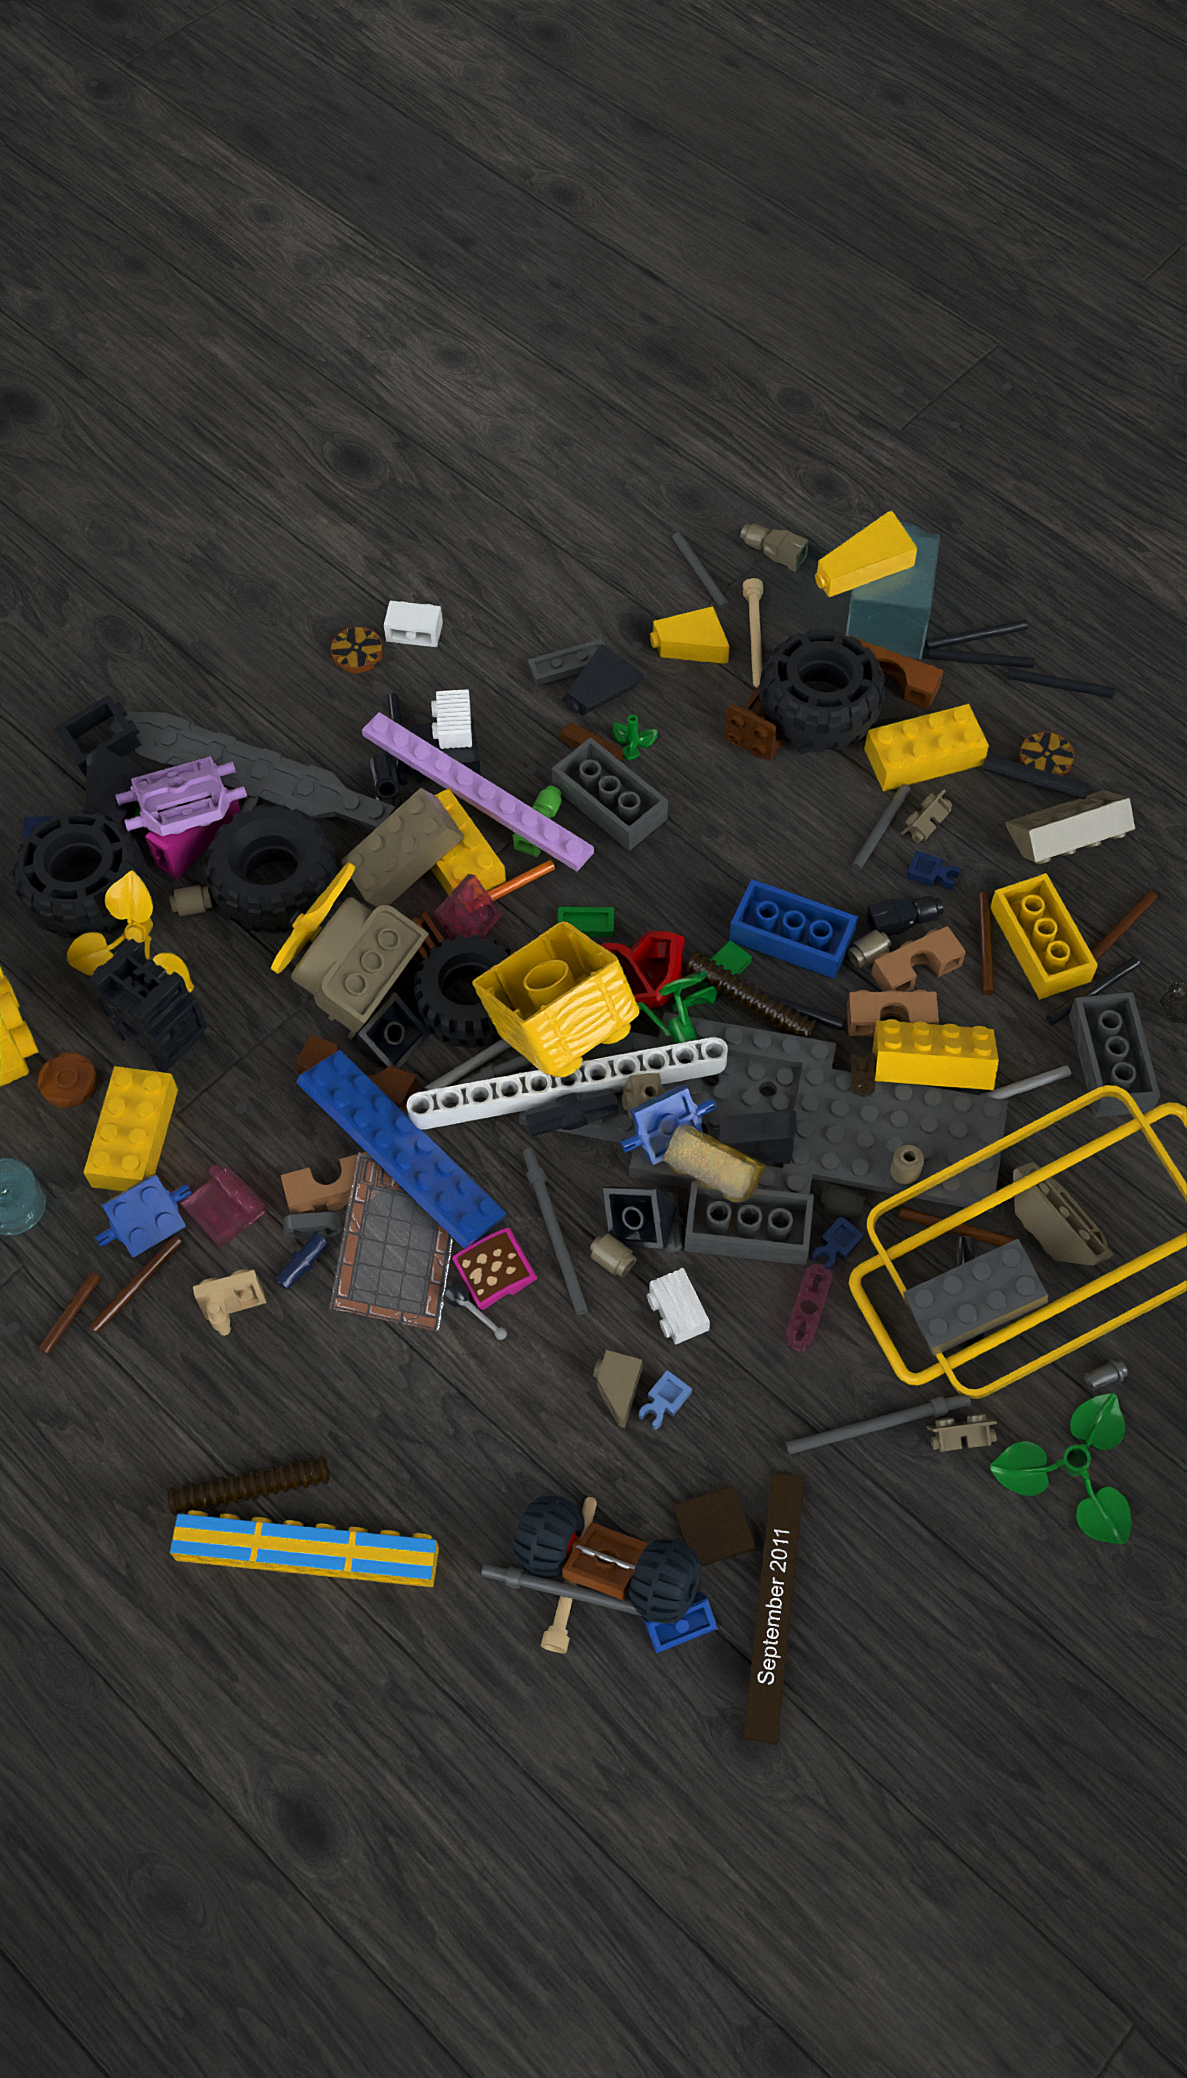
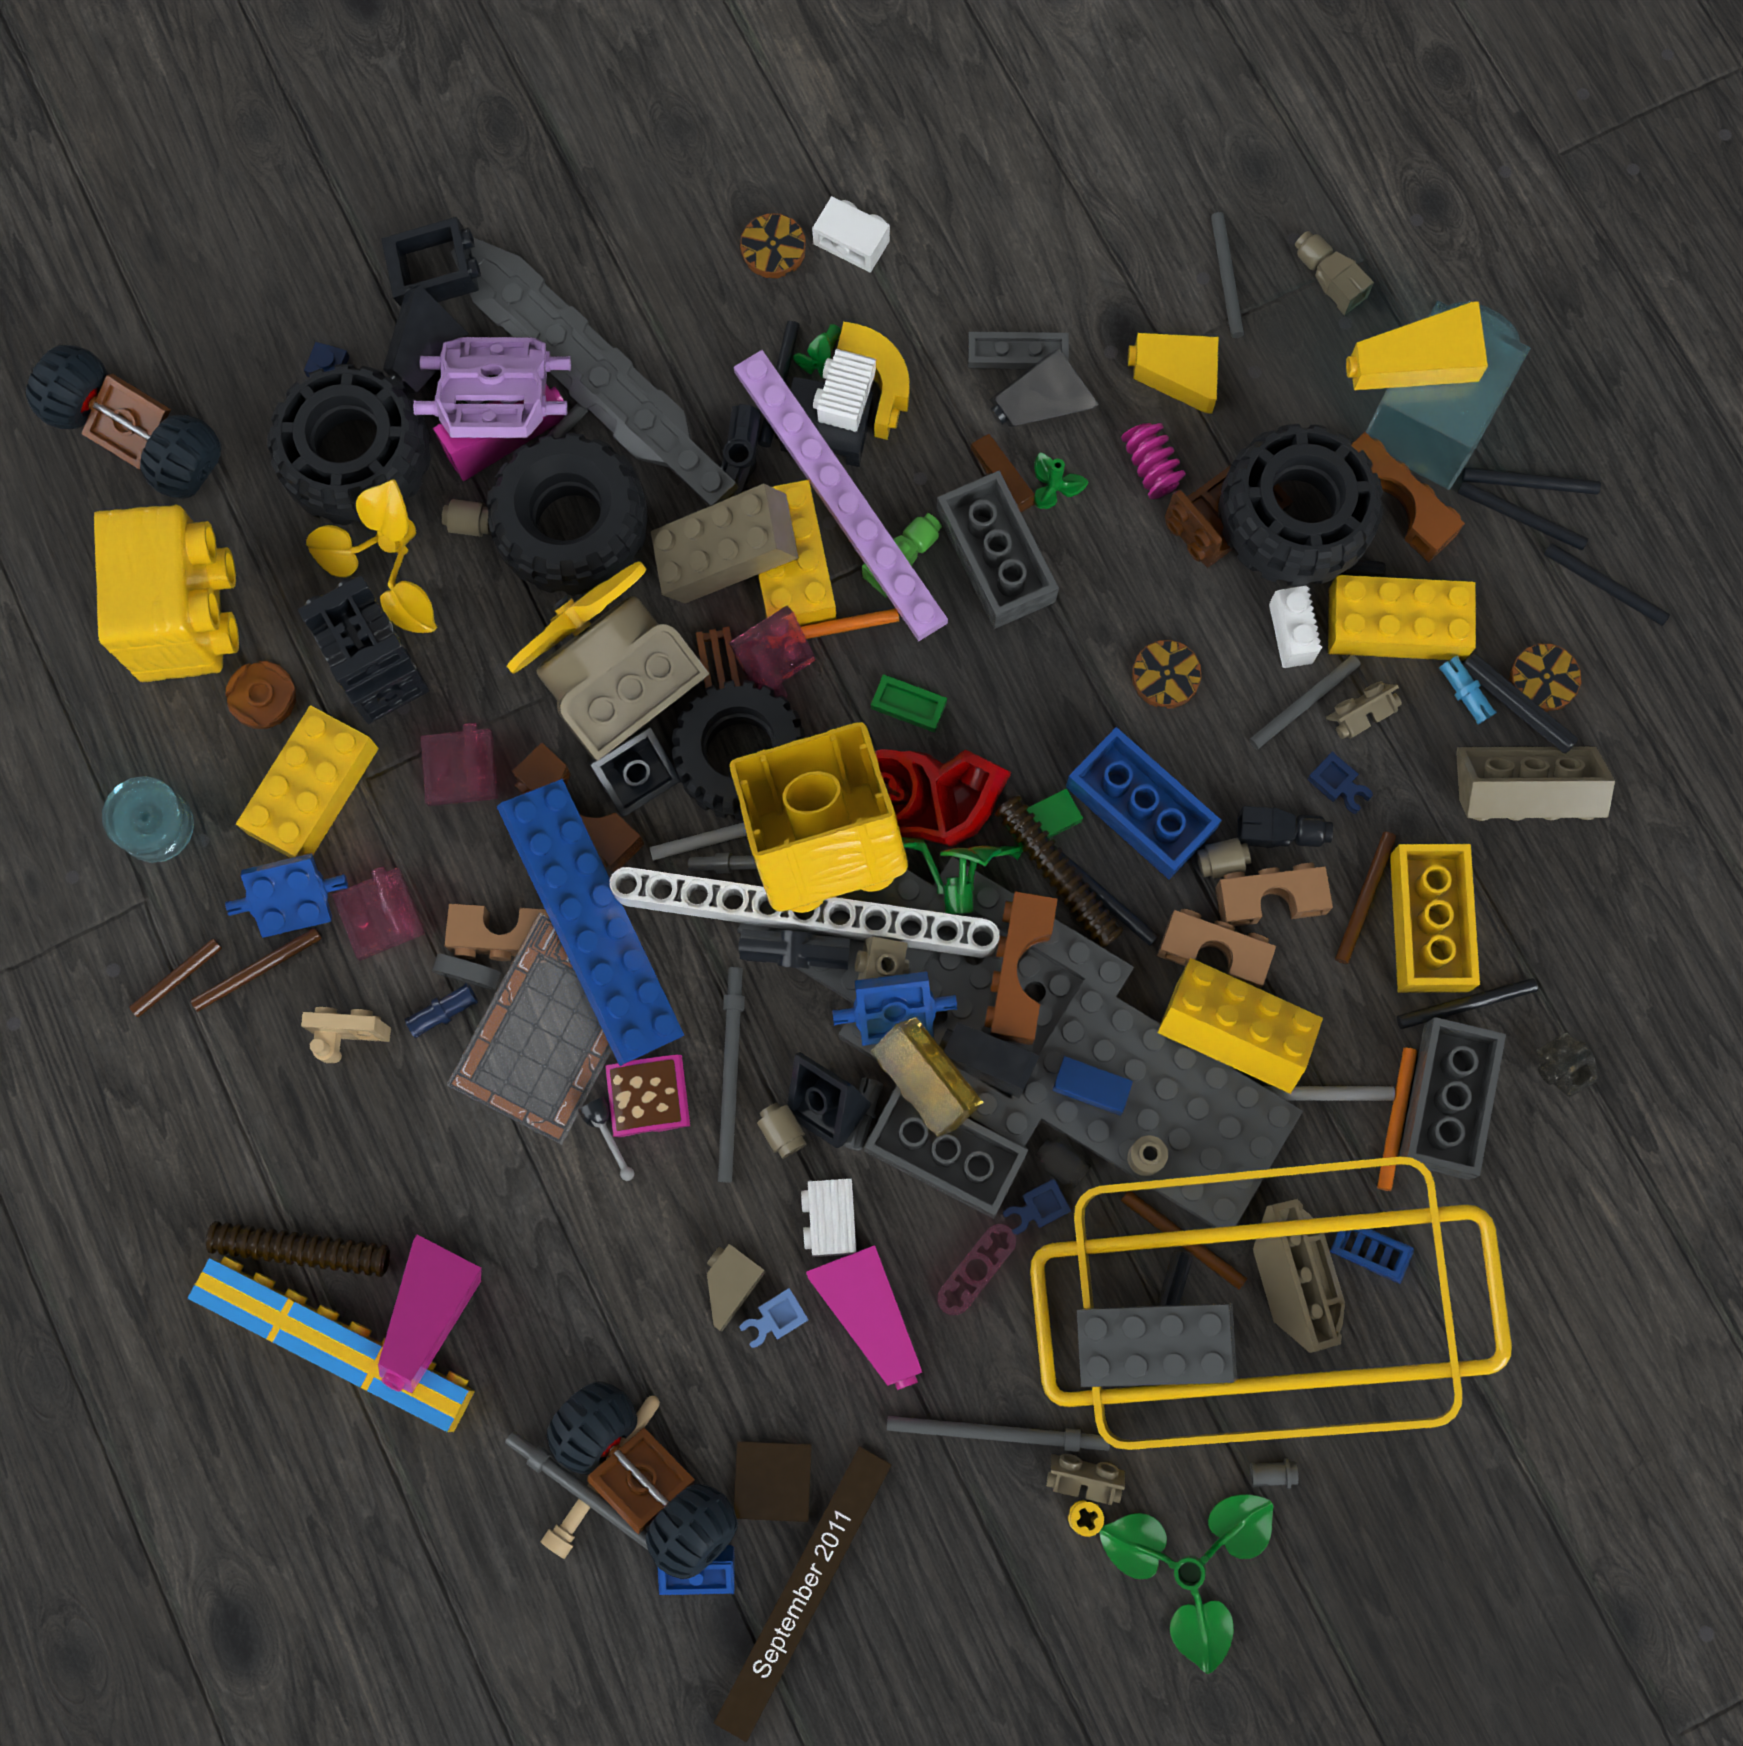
camera: 20 degrees right, 15 degrees up
tan piece [742,578,763,687] -> none
dark brown piece [851,1053,876,1097] -> none
reddish brown bar [1091,890,1157,962] -> none
none -> dark pink slope [378,1235,482,1393]
none -> clear pink plate [421,723,498,806]
none -> green plant [793,324,841,379]
none -> dark pink slope [806,1245,922,1390]
none -> yellow arch [837,322,909,440]
none -> dark orange arch [984,891,1058,1045]
none -> blue slope [1052,1056,1133,1116]
none -> yellow bush [1068,1500,1104,1537]
none -> dark pink piece [1121,423,1186,499]
none -> tile [1132,640,1202,709]
none -> white brick [1269,586,1322,668]
none -> blue slope [1330,1229,1414,1284]
none -> orange bar [1377,1048,1418,1191]
none -> dark azure pin [1439,655,1497,725]

